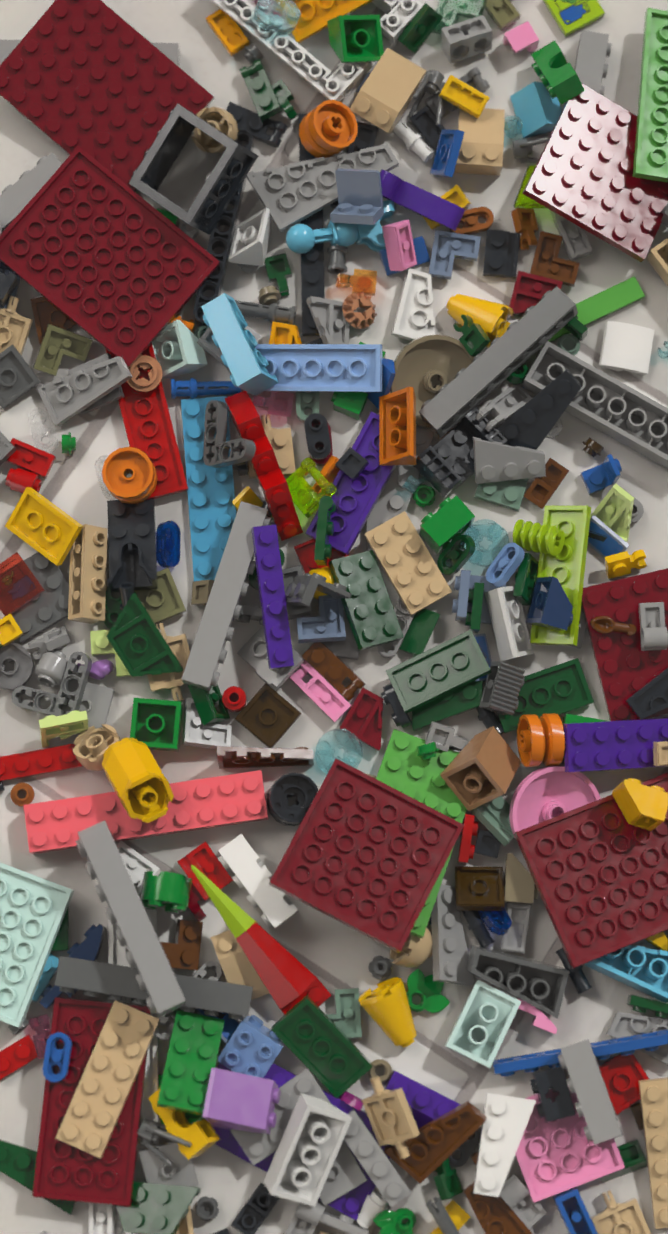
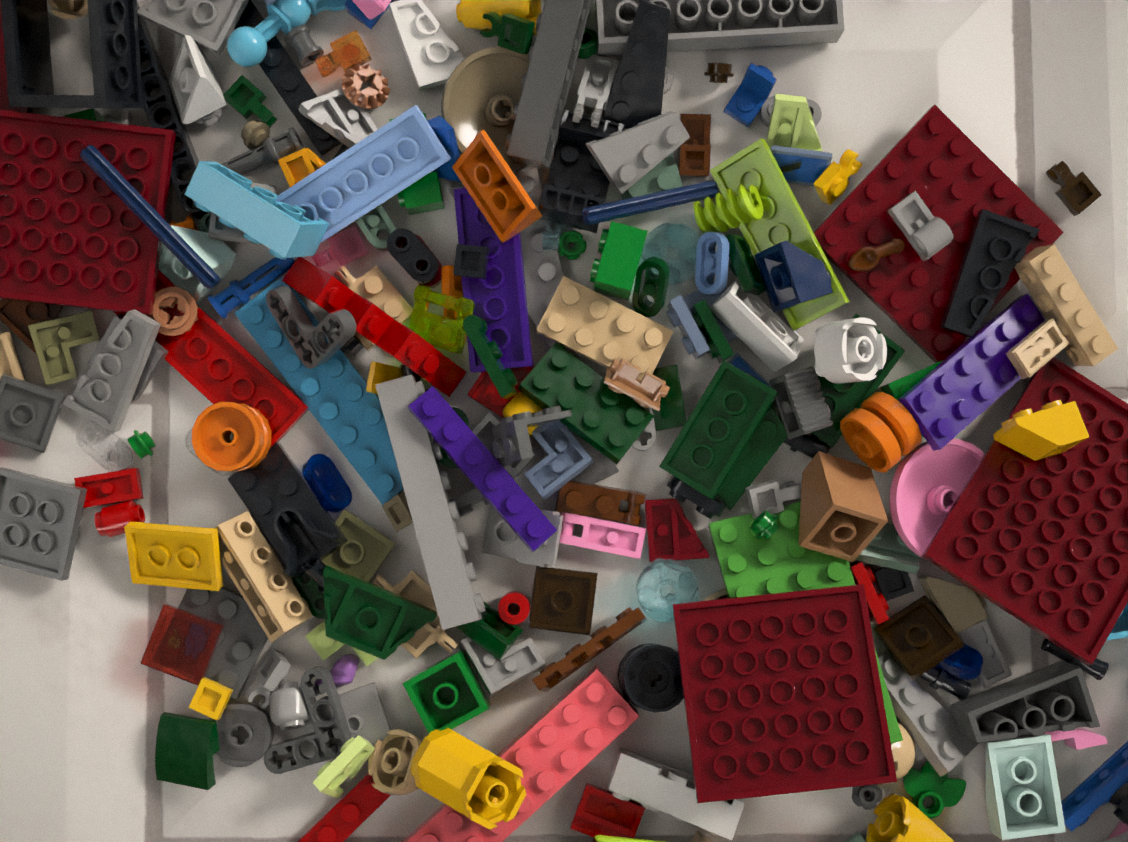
camera: 30 degrees left, 5 degrees up
none -> dark blue axle [80,145,220,289]
none -> dark blue axle [582,181,718,225]
none -> medium nougat hinge [604,358,670,411]
none -> white brick [814,317,887,384]

